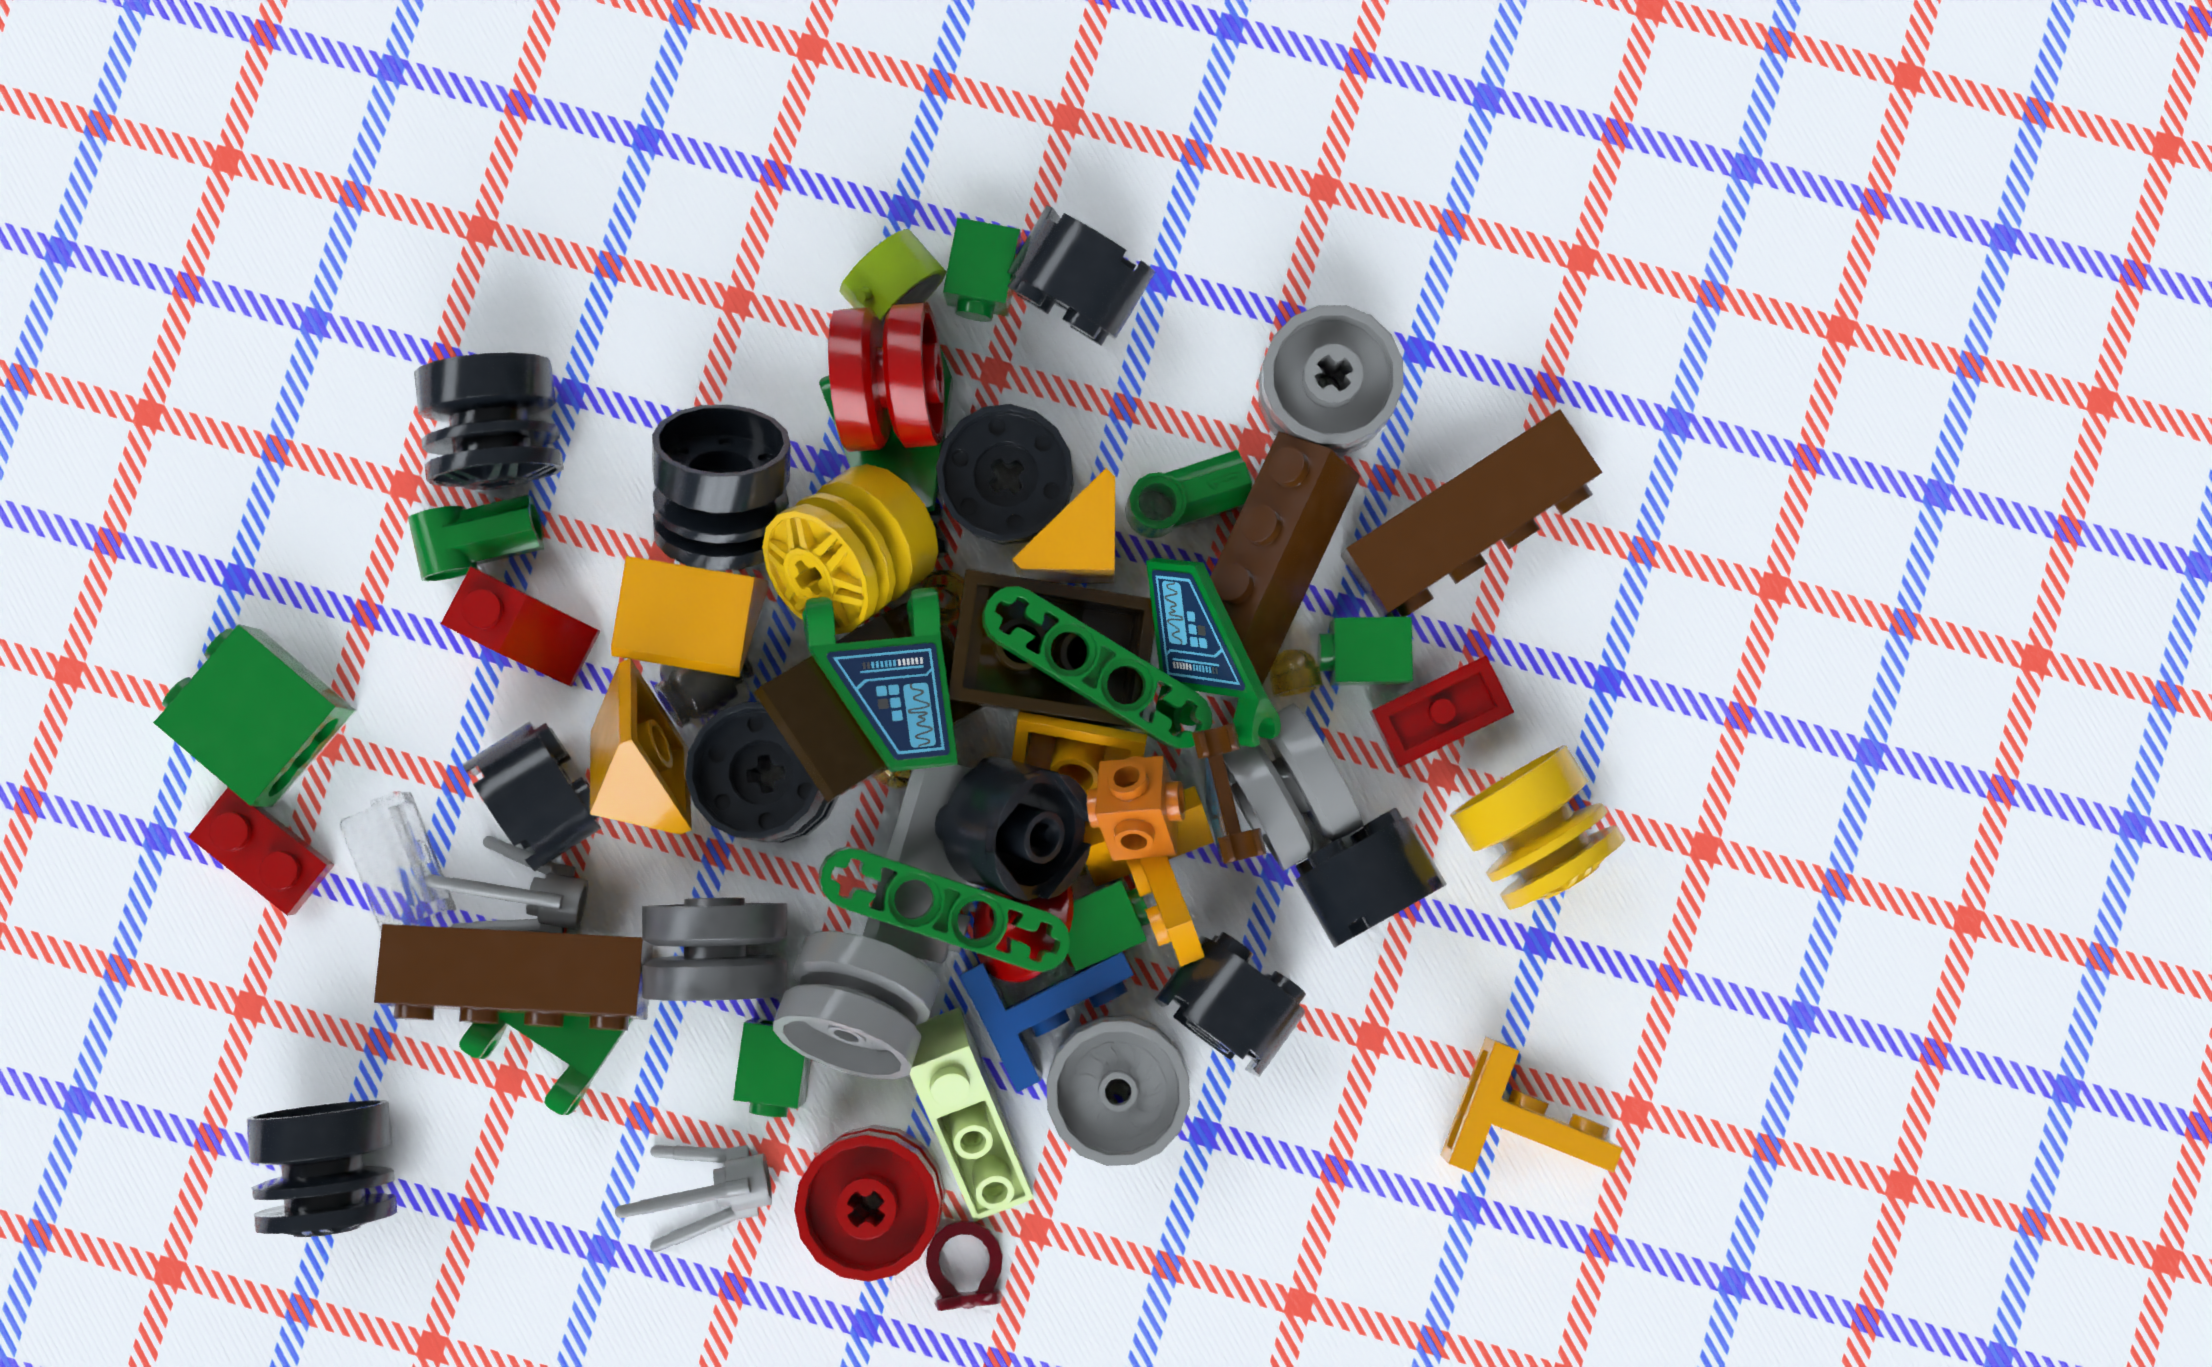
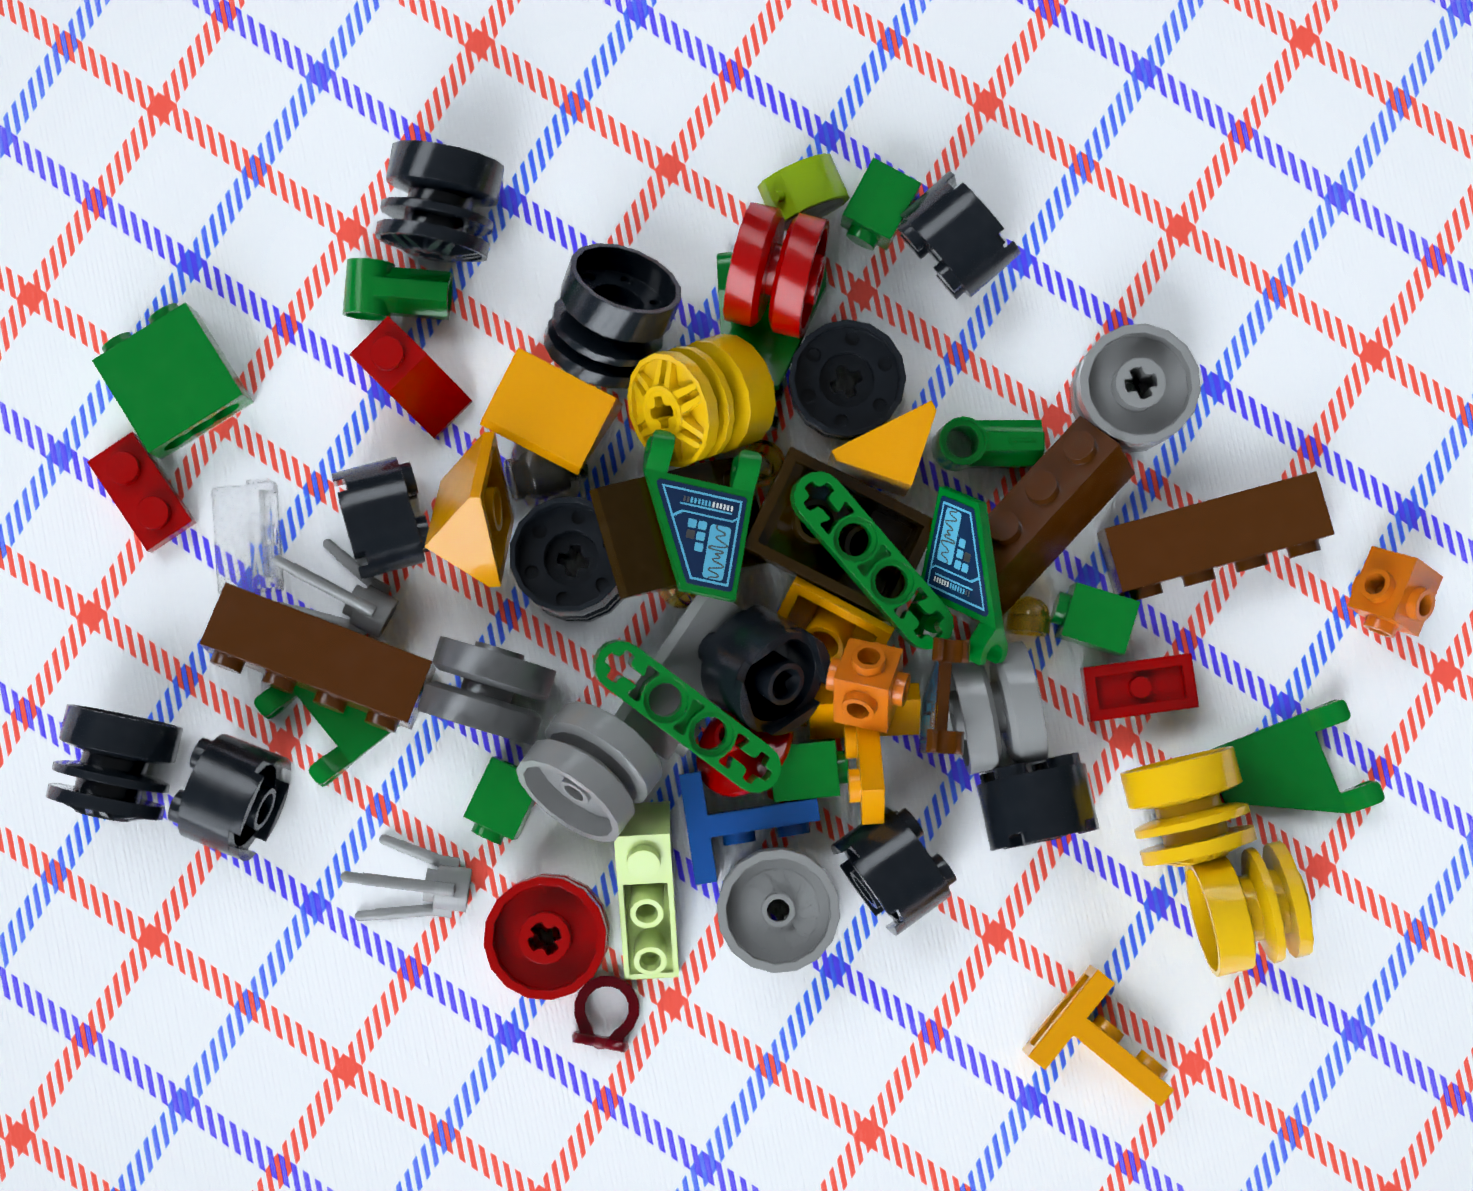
camera: 15 degrees right, 0 degrees up
none -> black brick [168,734,291,861]
none -> yellow wheel [1185,840,1314,977]
none -> green flag [1209,699,1385,814]
none -> orange brick [1347,546,1443,638]

